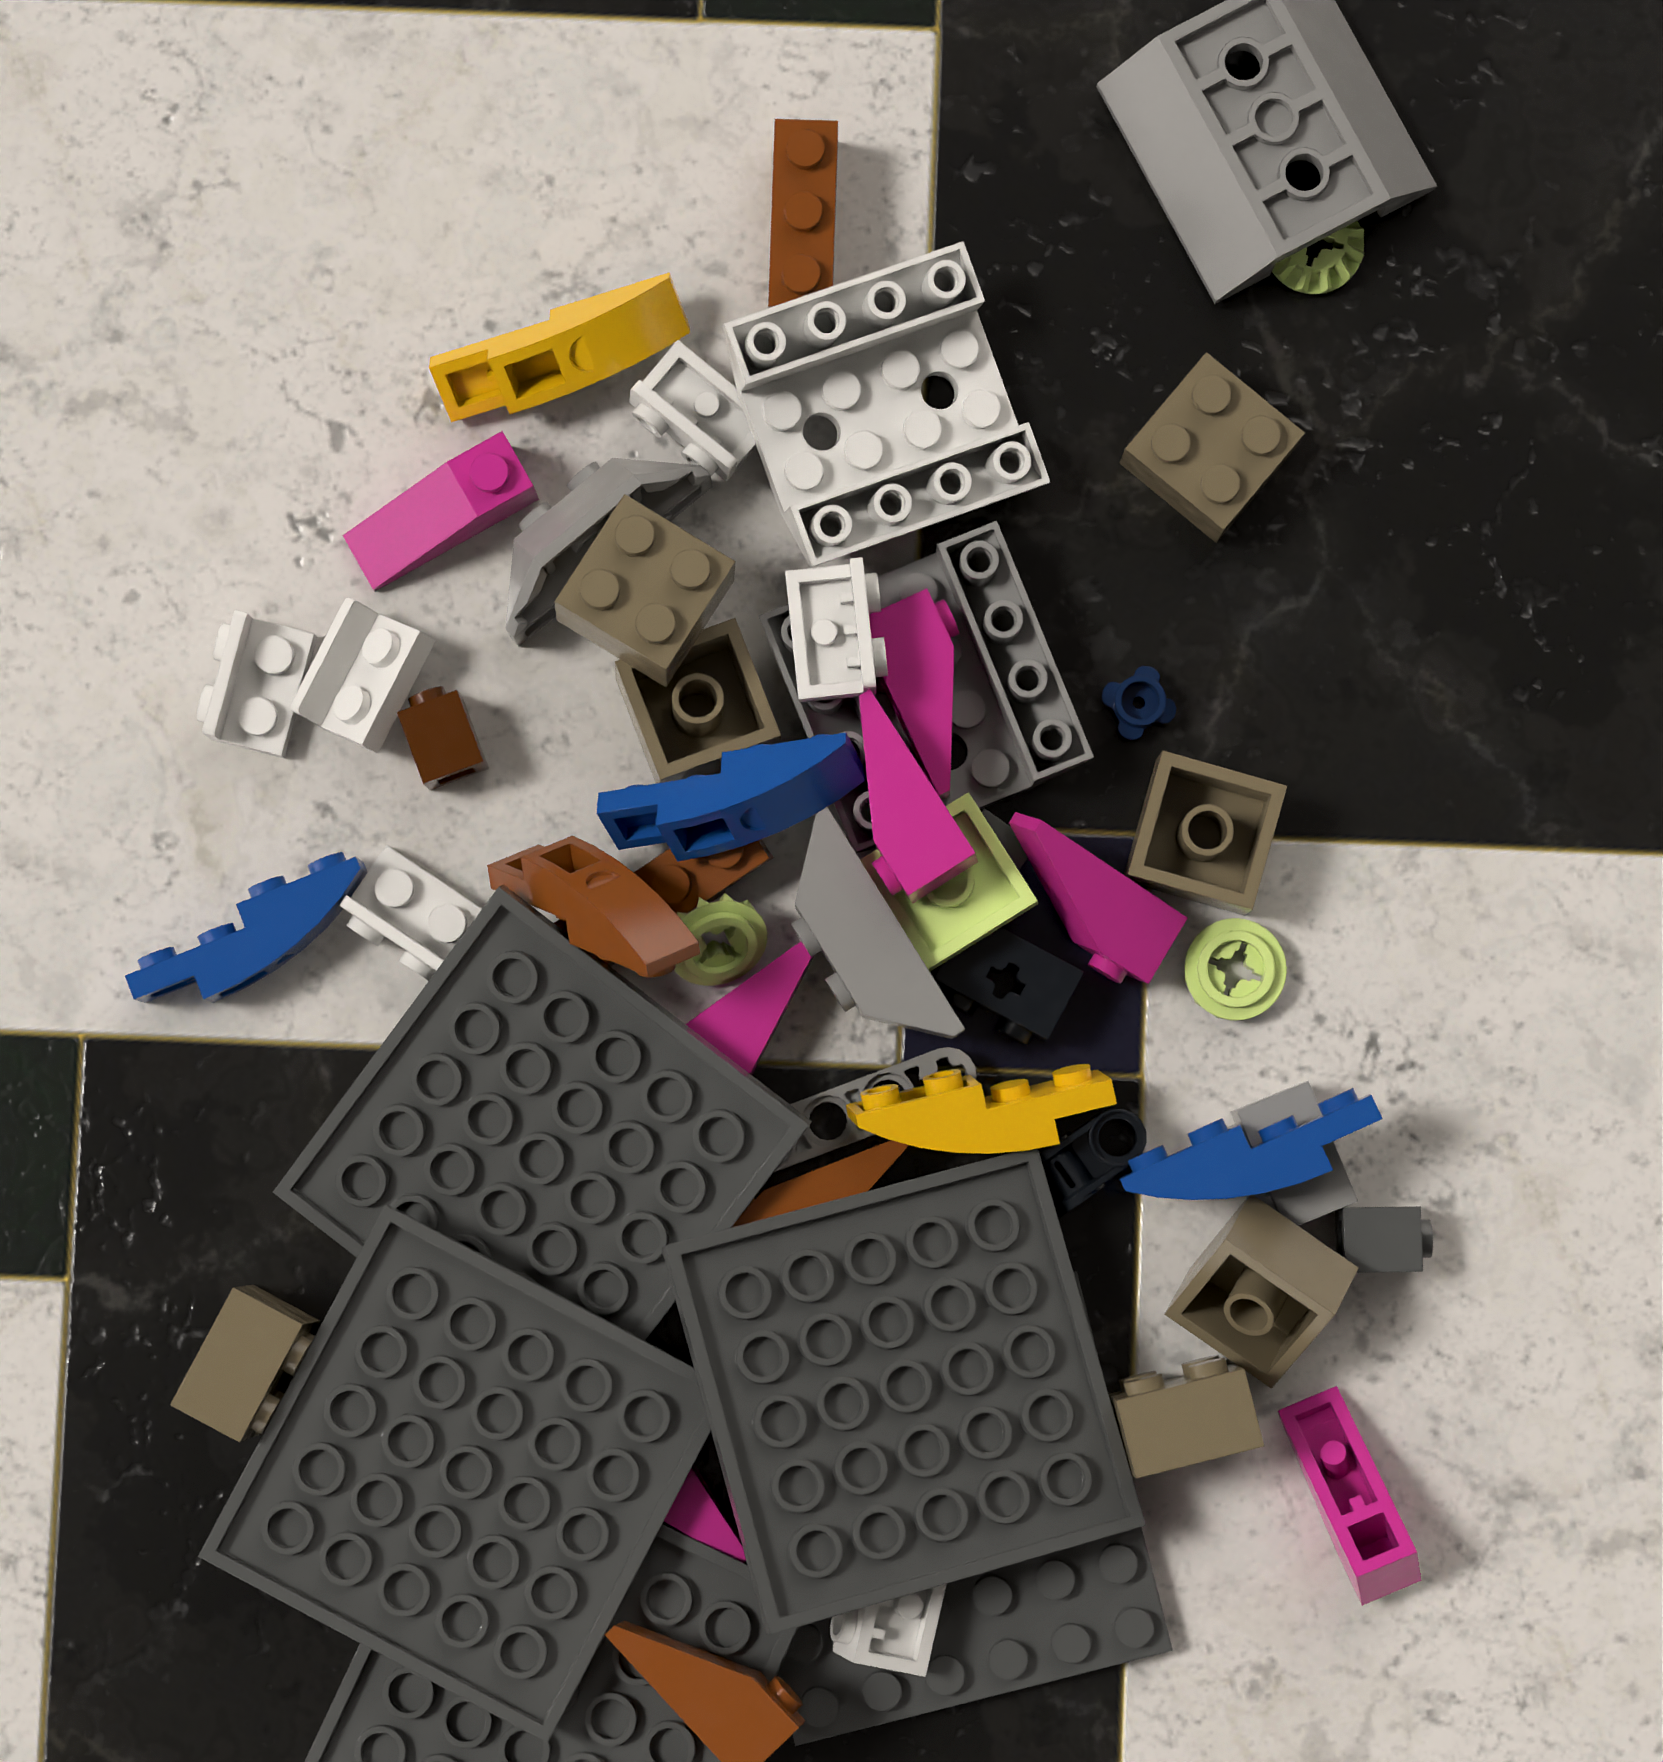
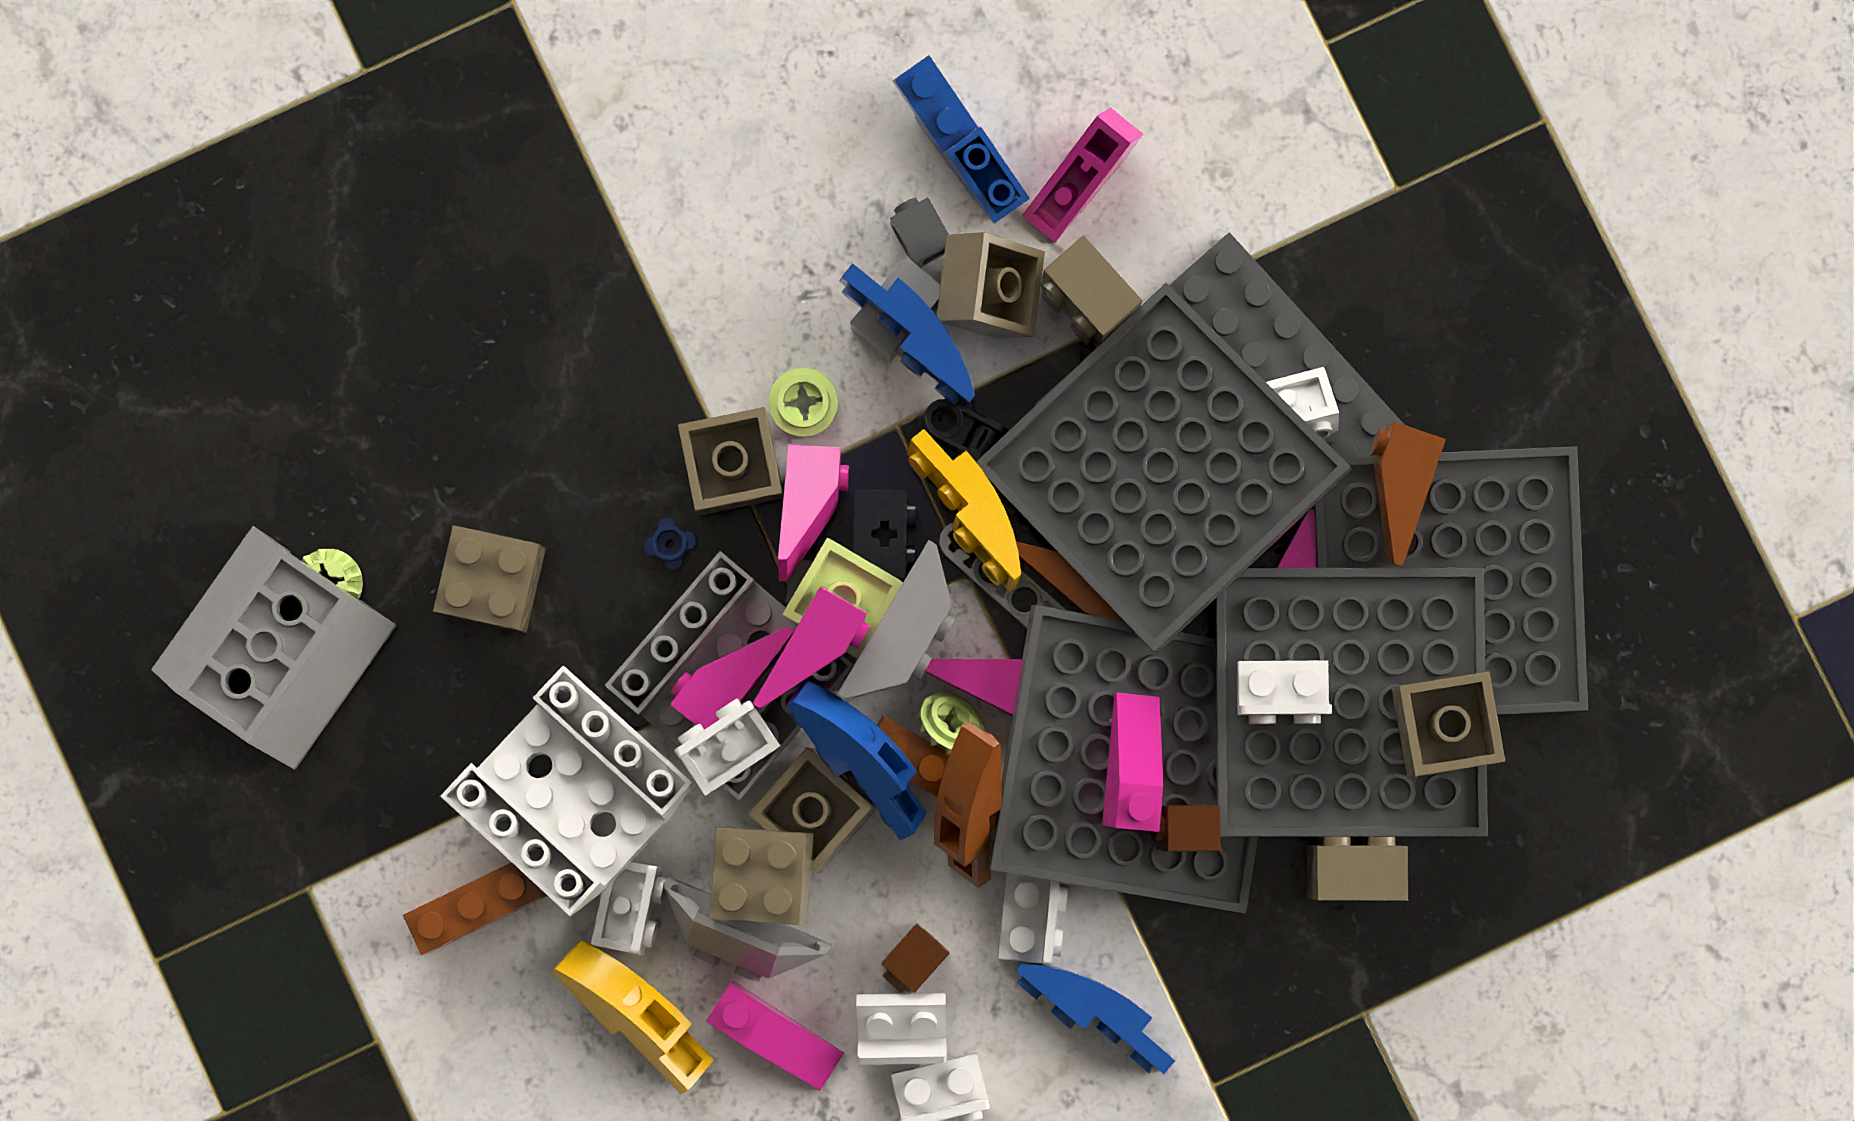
camera: 115 degrees left, 0 degrees up
none -> blue slope [892,55,1030,224]
none -> dark pink slope [1102,692,1163,832]
none -> reddish brown brick [1150,804,1221,851]
none -> white bracket [1237,661,1332,724]
none -> dark tan brick [1392,671,1505,777]

